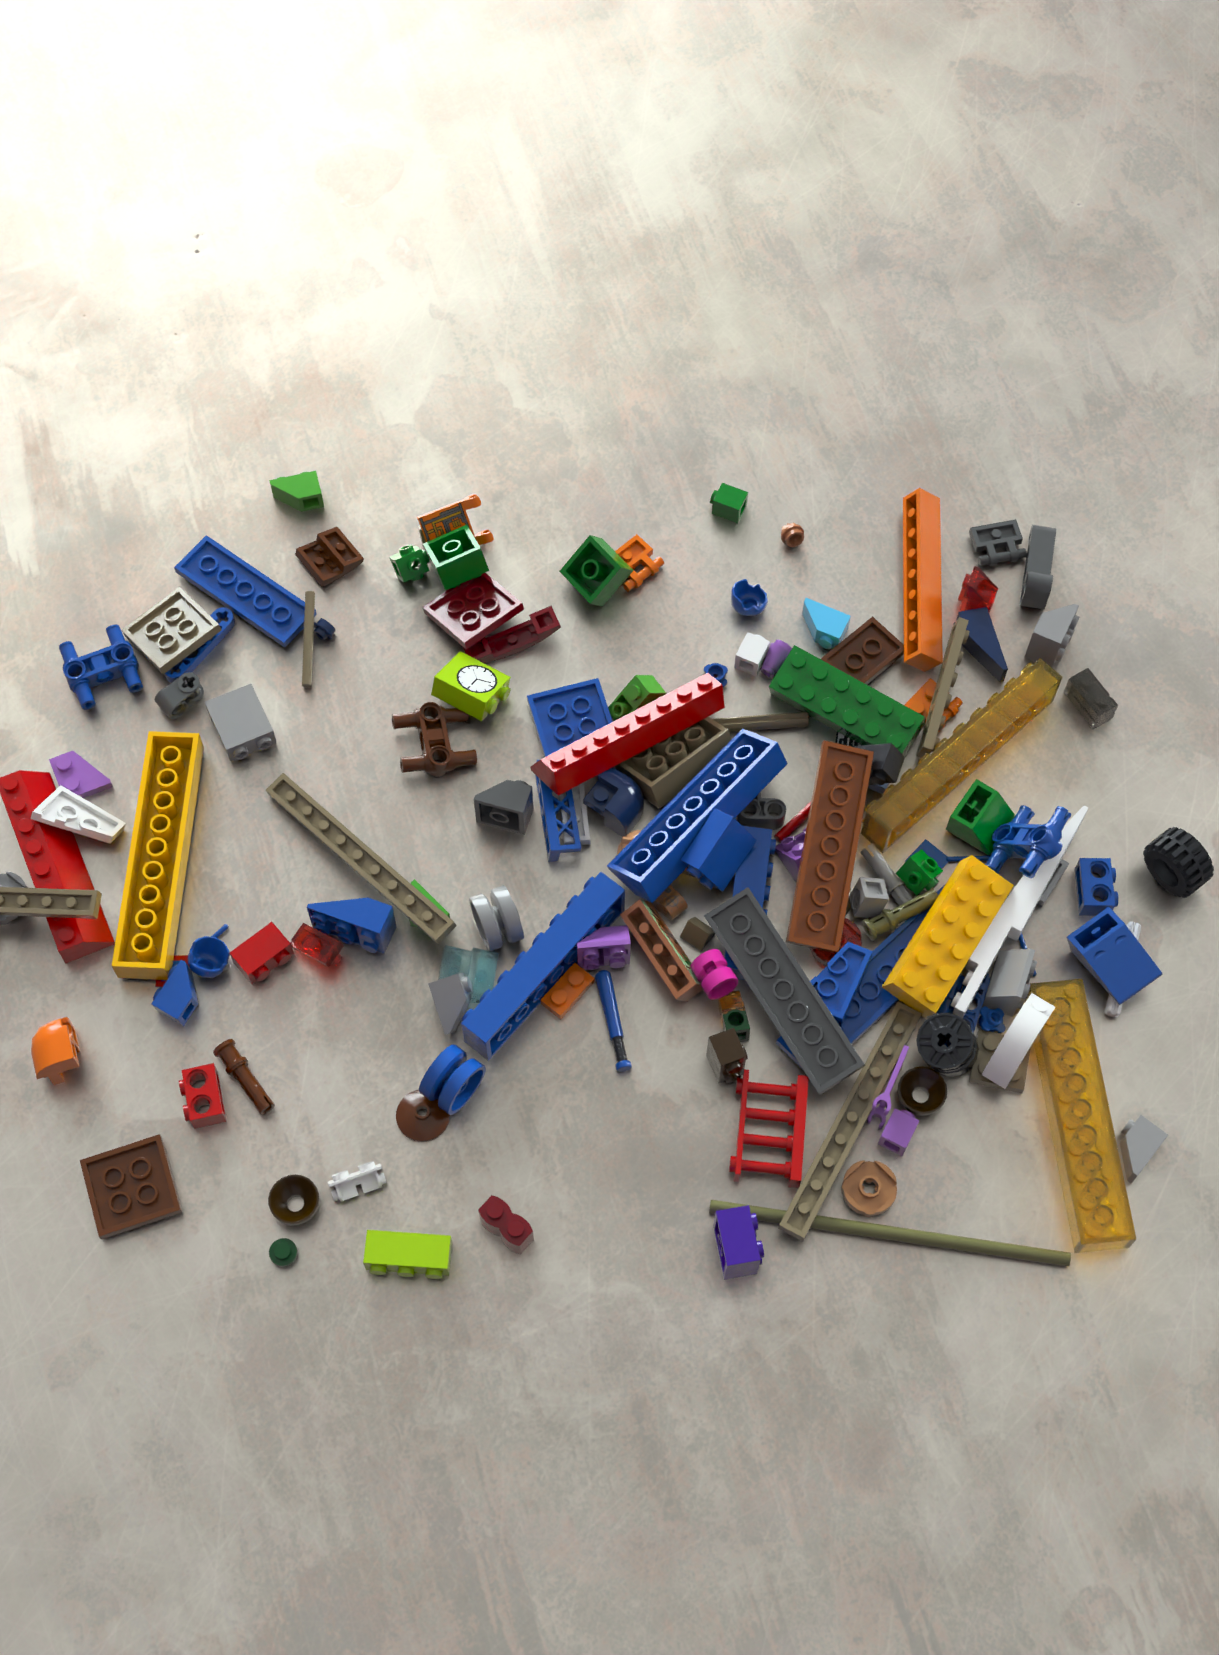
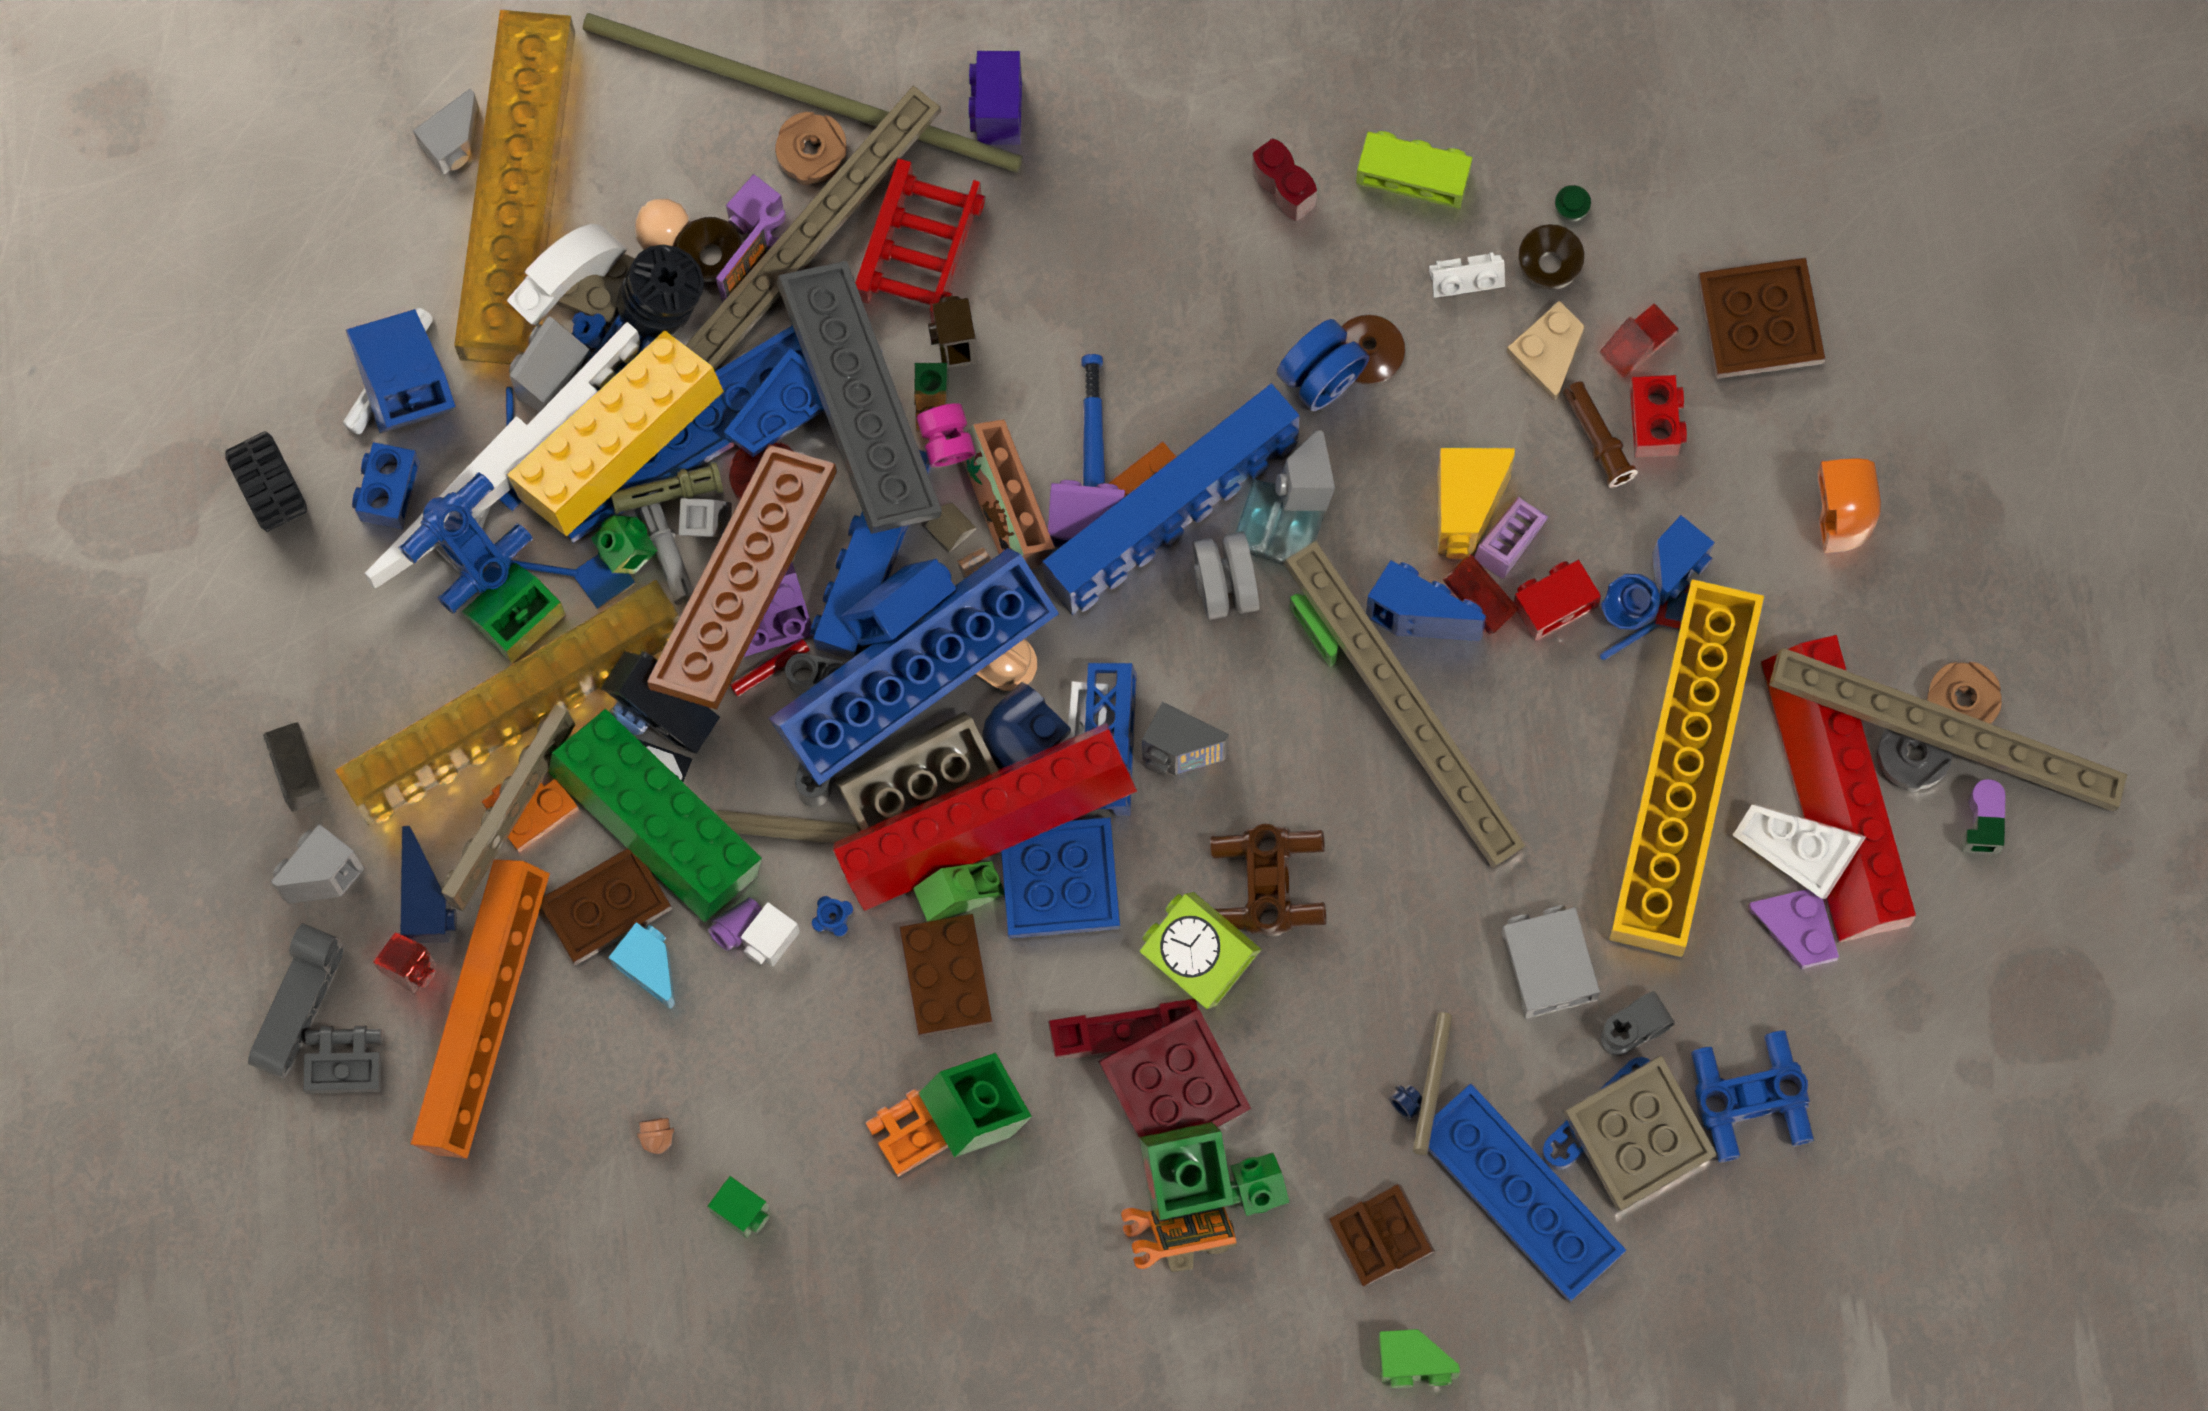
camera: 165 degrees left, 10 degrees up
blue hair [731,579,768,616] -> none
none -> light nougat hair [635,199,689,250]
none -> reddish brown plate [900,914,993,1038]
none -> yellow slope [1437,448,1515,559]
none -> lavender slope [1474,497,1548,578]
none -> tan wing [1506,301,1585,400]
none -> clear red slope [1600,303,1679,378]

